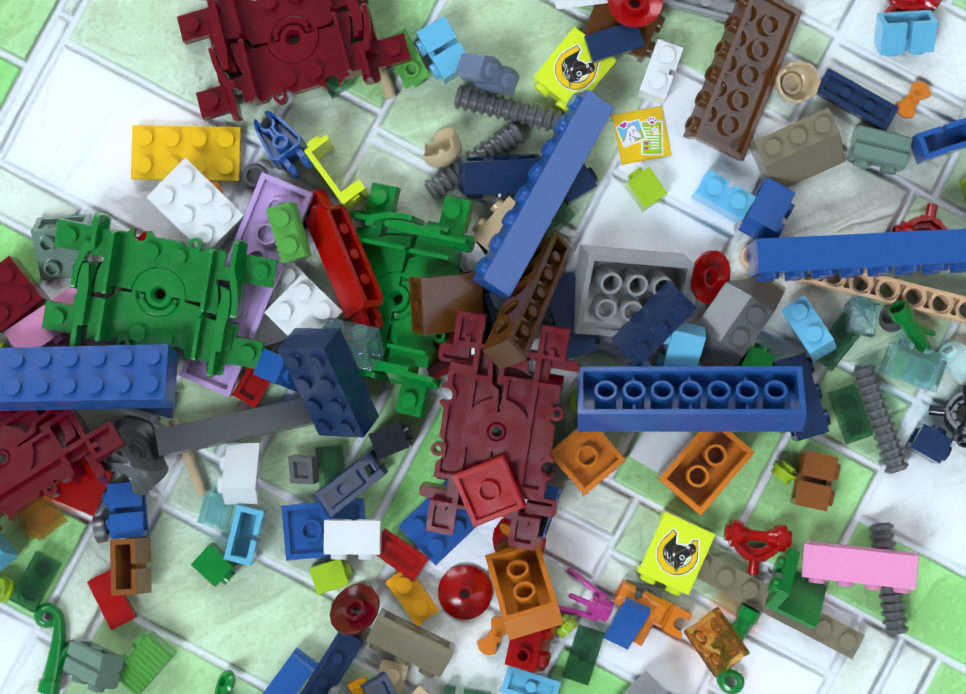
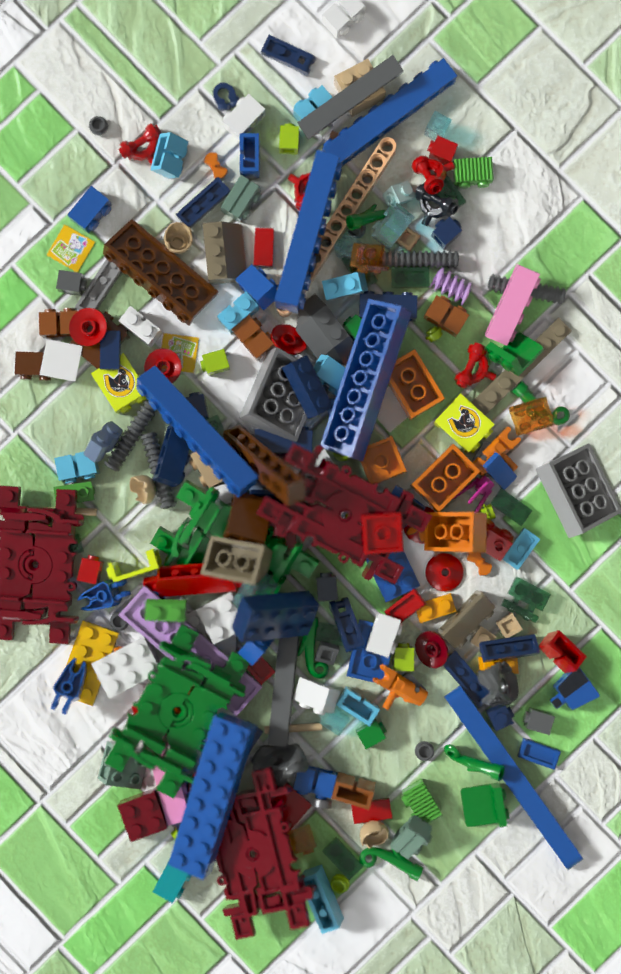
camera: 65 degrees left, 0 degrees up
none -> blue hinge [51,658,87,715]
none -> red brick [77,555,104,585]
none -> red dish [144,348,182,383]
none -> dark tan slope [201,536,273,586]
none -> dark orange piece [232,315,275,361]
none -> red tile [254,228,274,267]
none -> green plant [298,617,329,679]
none -> clear orange bracket [350,243,389,274]
none -> tan hair [359,820,389,849]
none -> orange piece [373,664,428,711]
none -> nougat tile [394,225,421,252]
none -> orange brick [410,444,480,512]
none -> dark grey plate [415,741,434,761]
none -> lavender piece [429,267,472,306]

